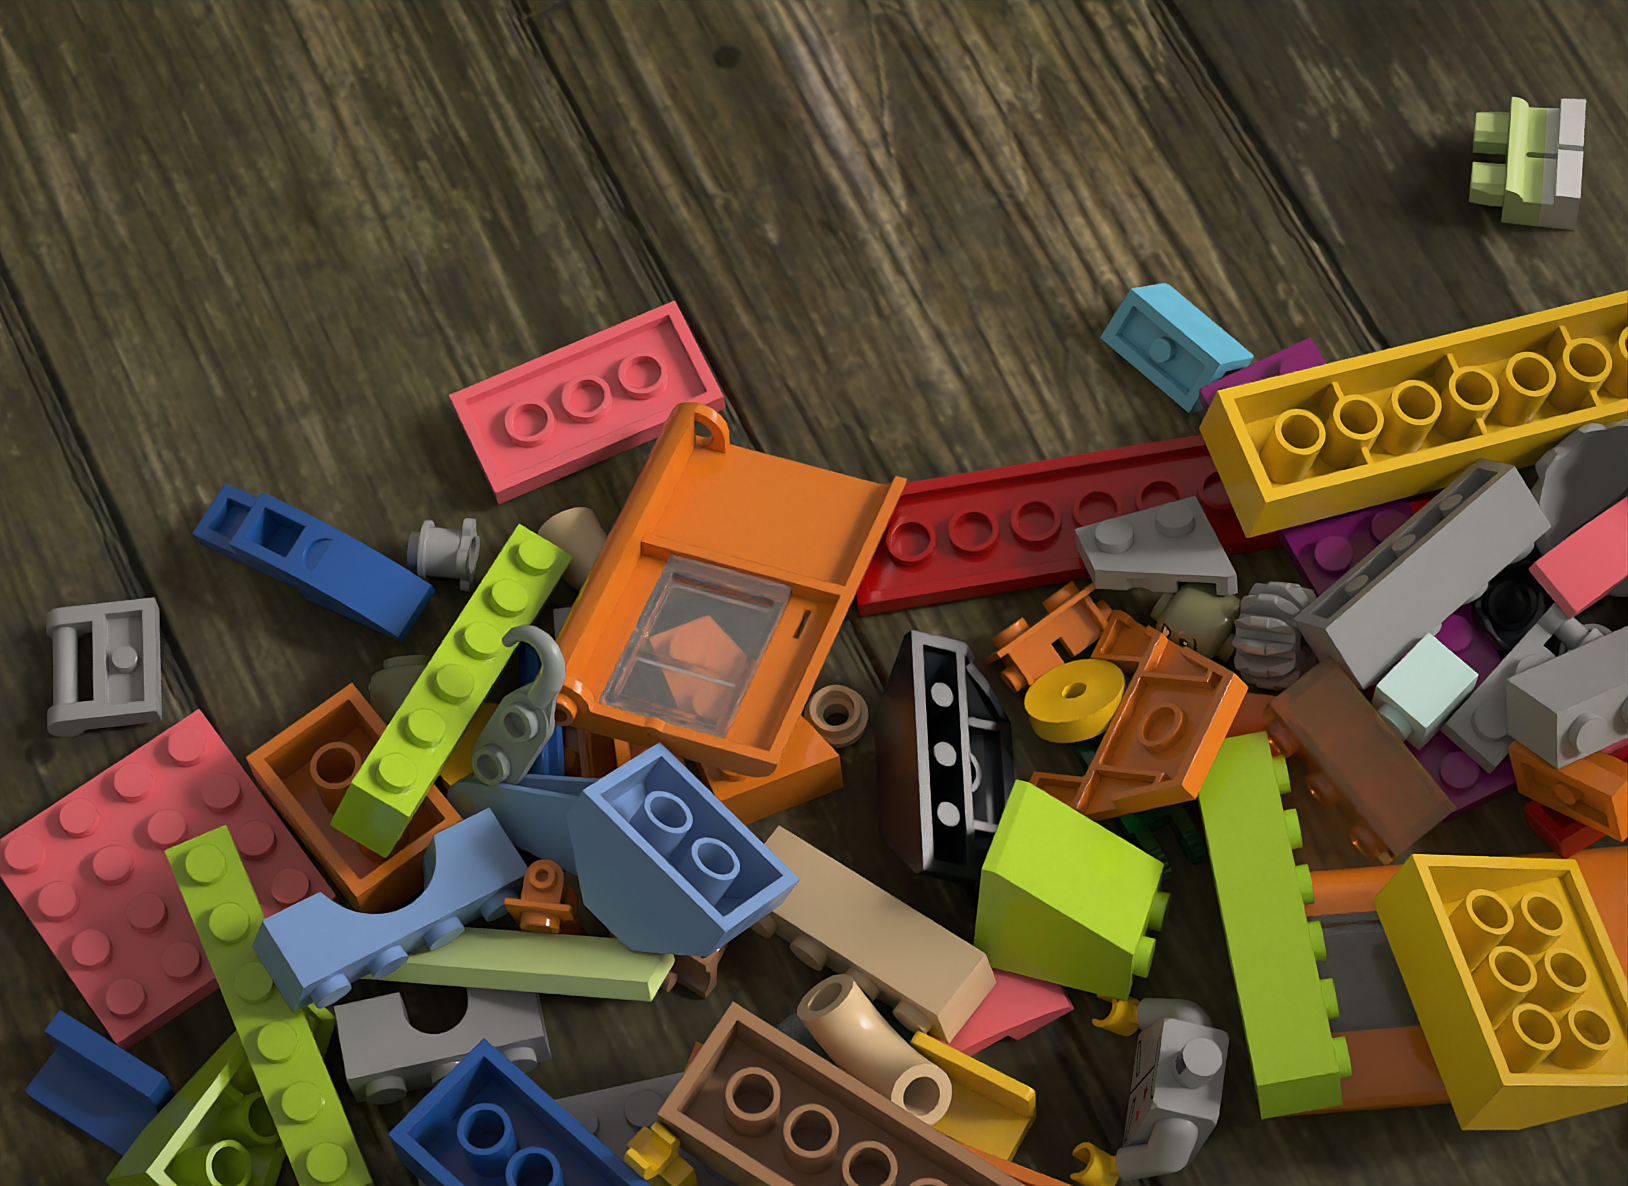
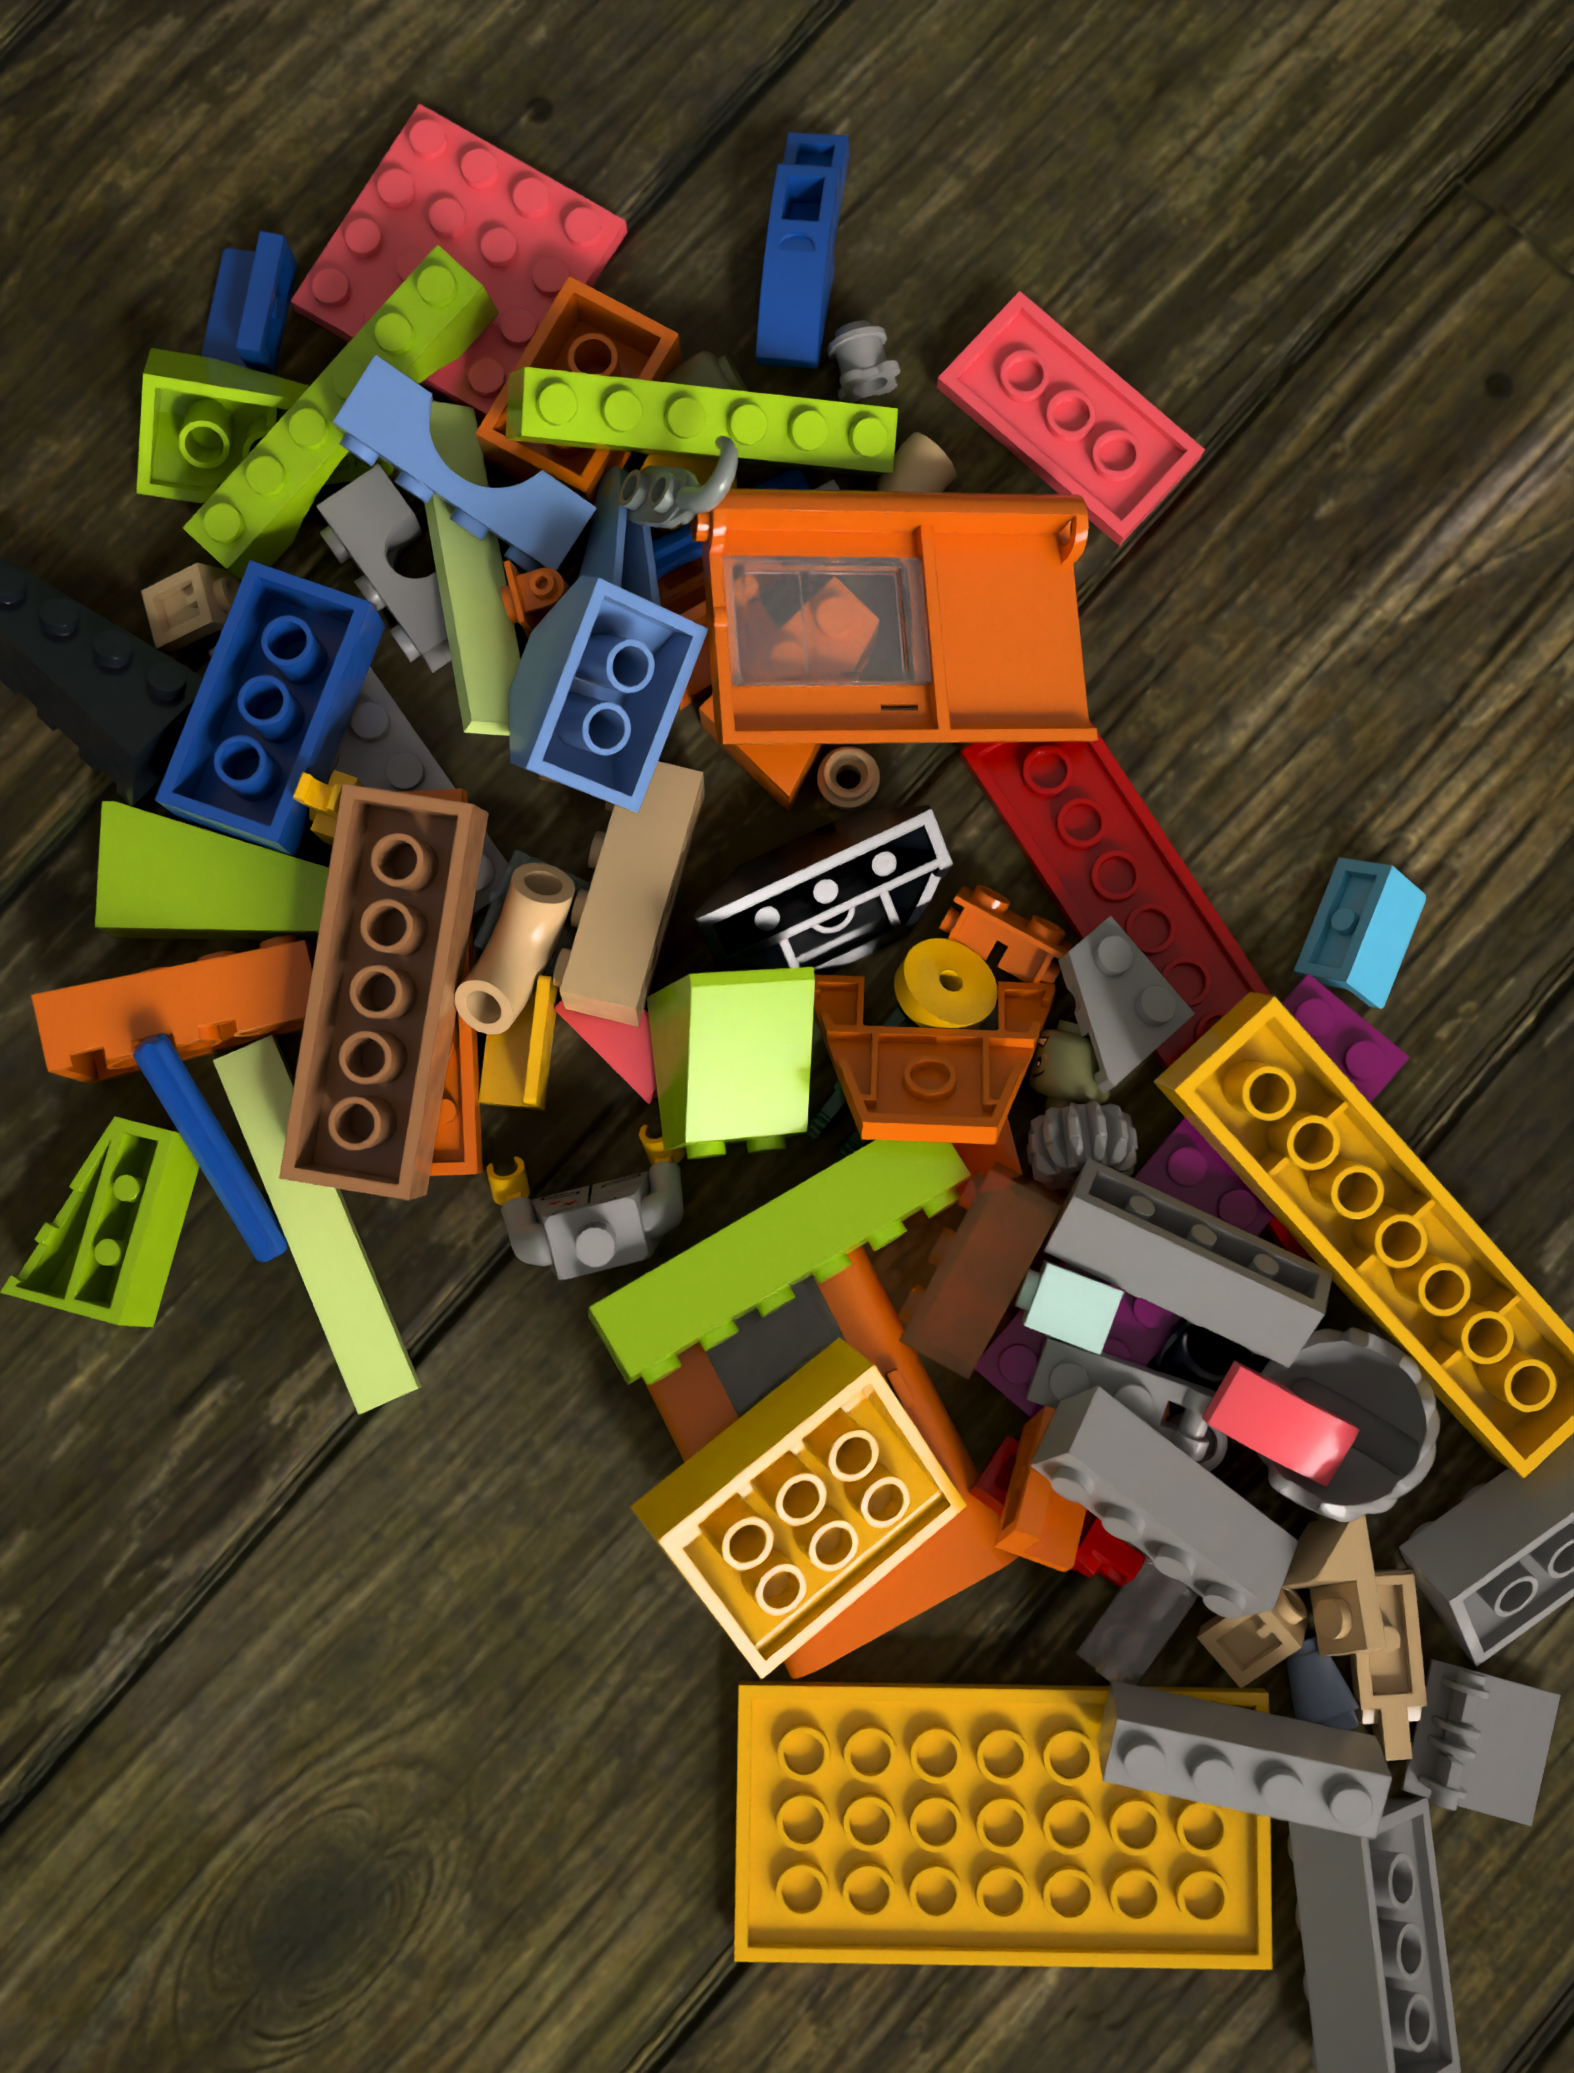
camera: 60 degrees right, 20 degrees up
light grey plate [46,597,162,737] -> none

